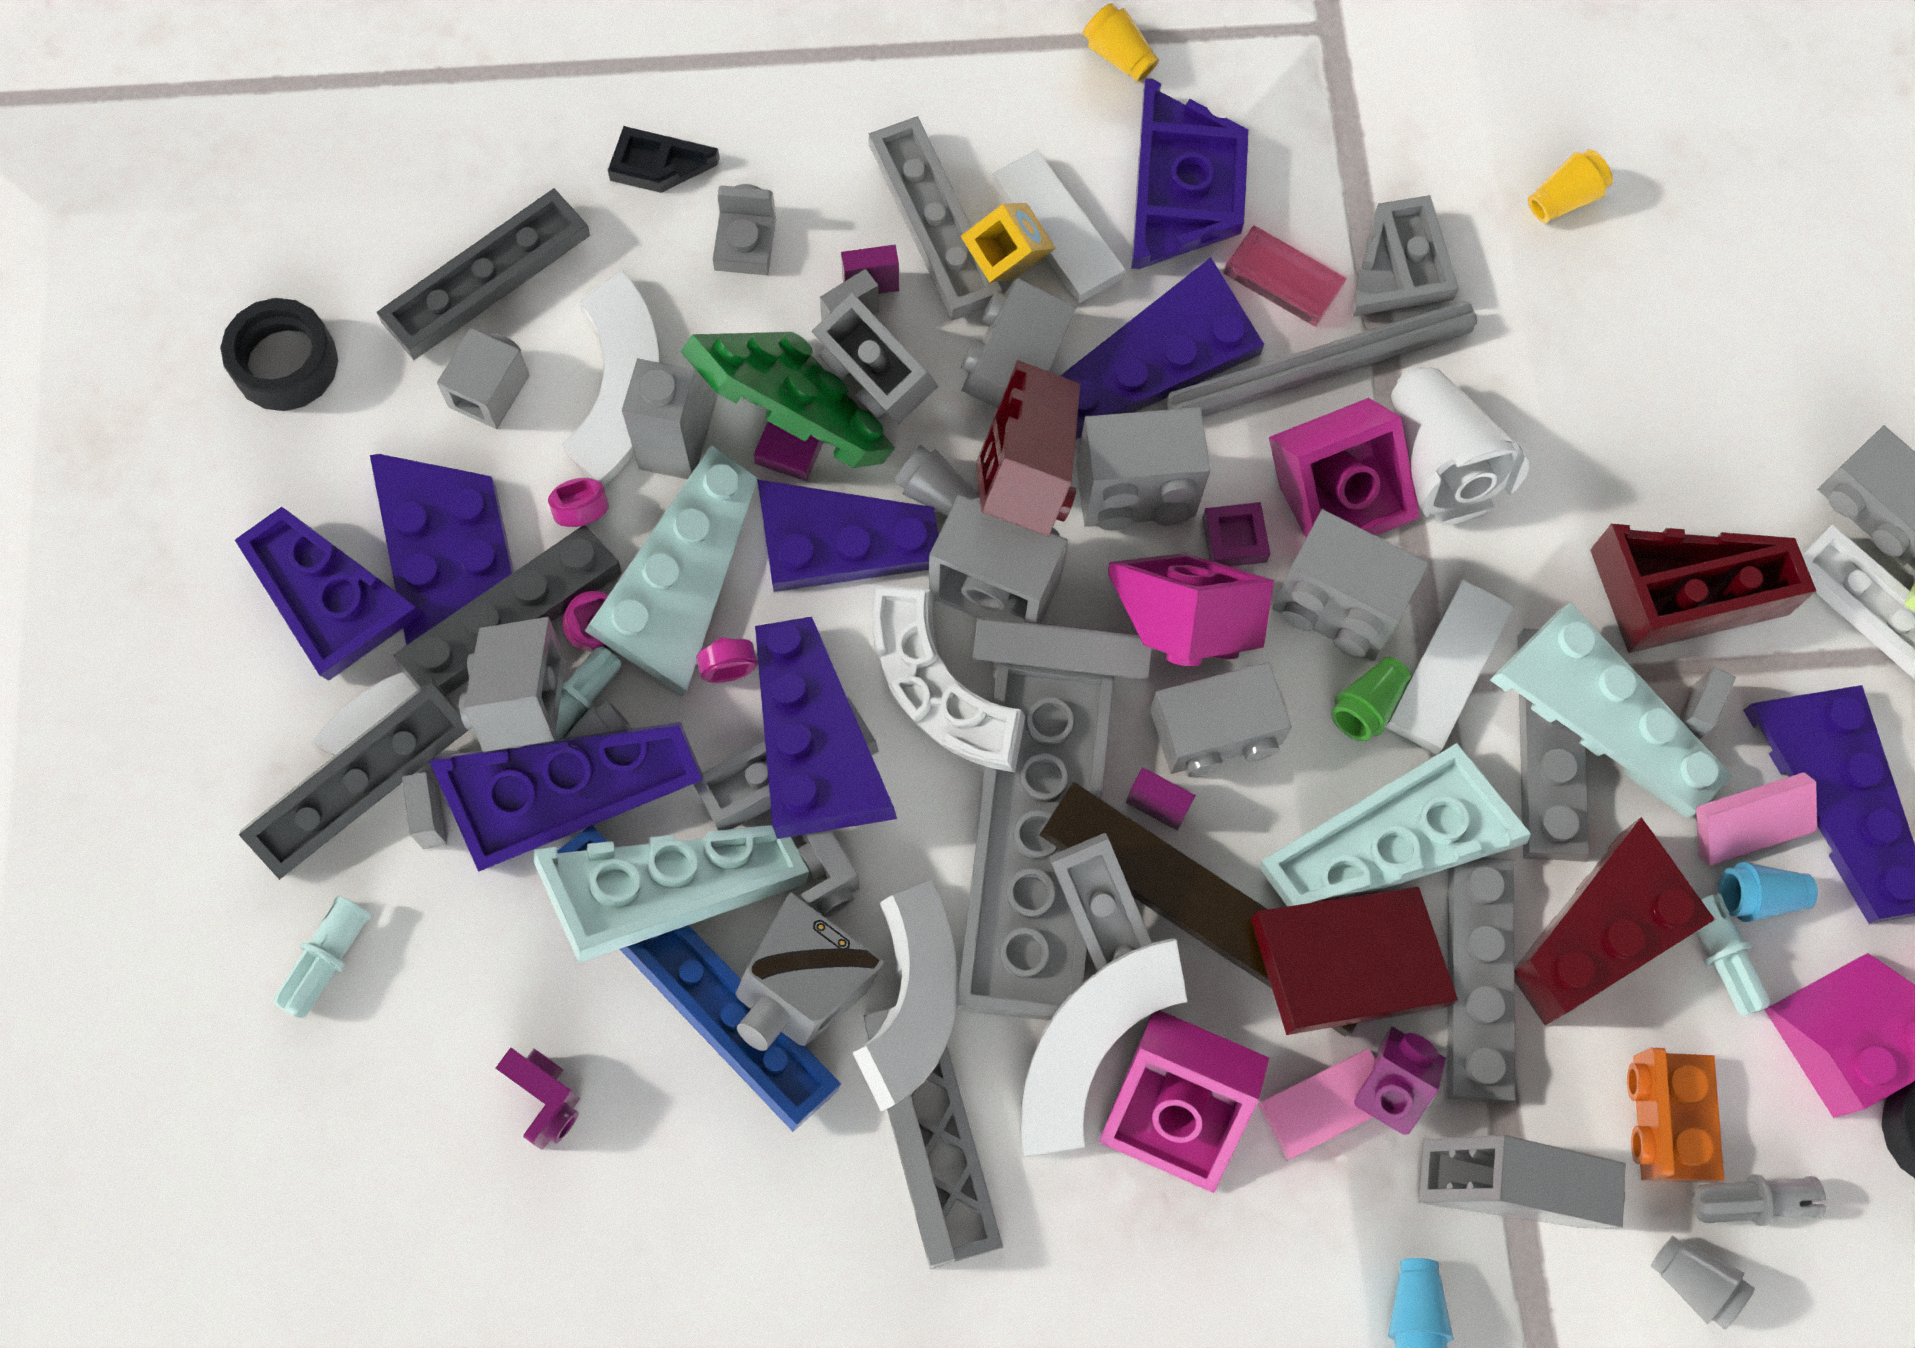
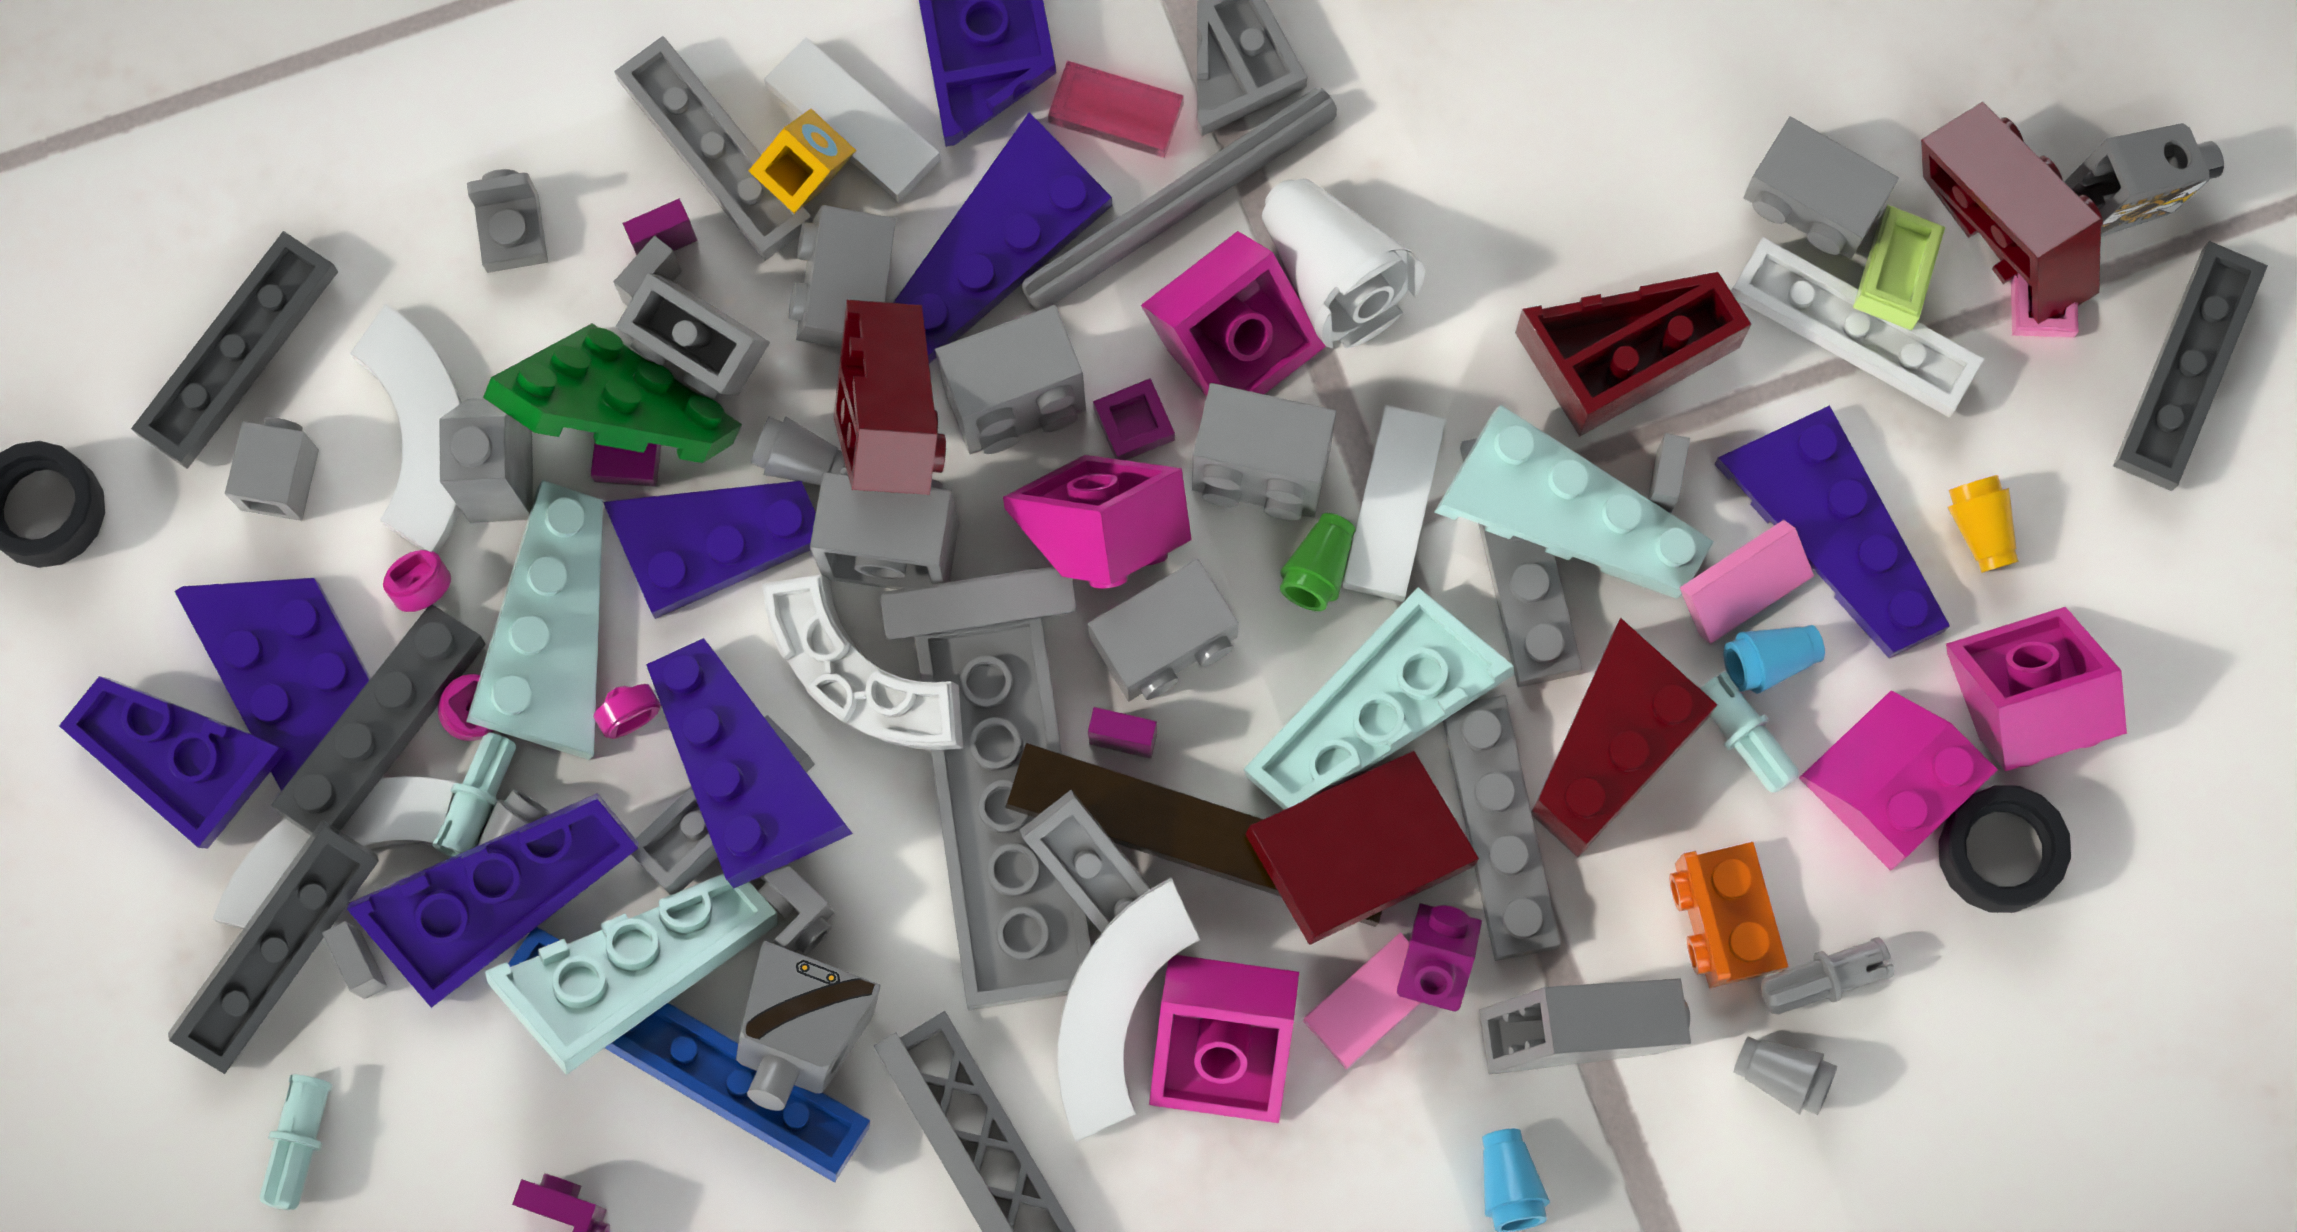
camera: 10 degrees left, 5 degrees up
light grey brick [459,617,566,752] -> none
black tile [607,126,720,193] -> none
white tile [853,879,958,1111] -> none

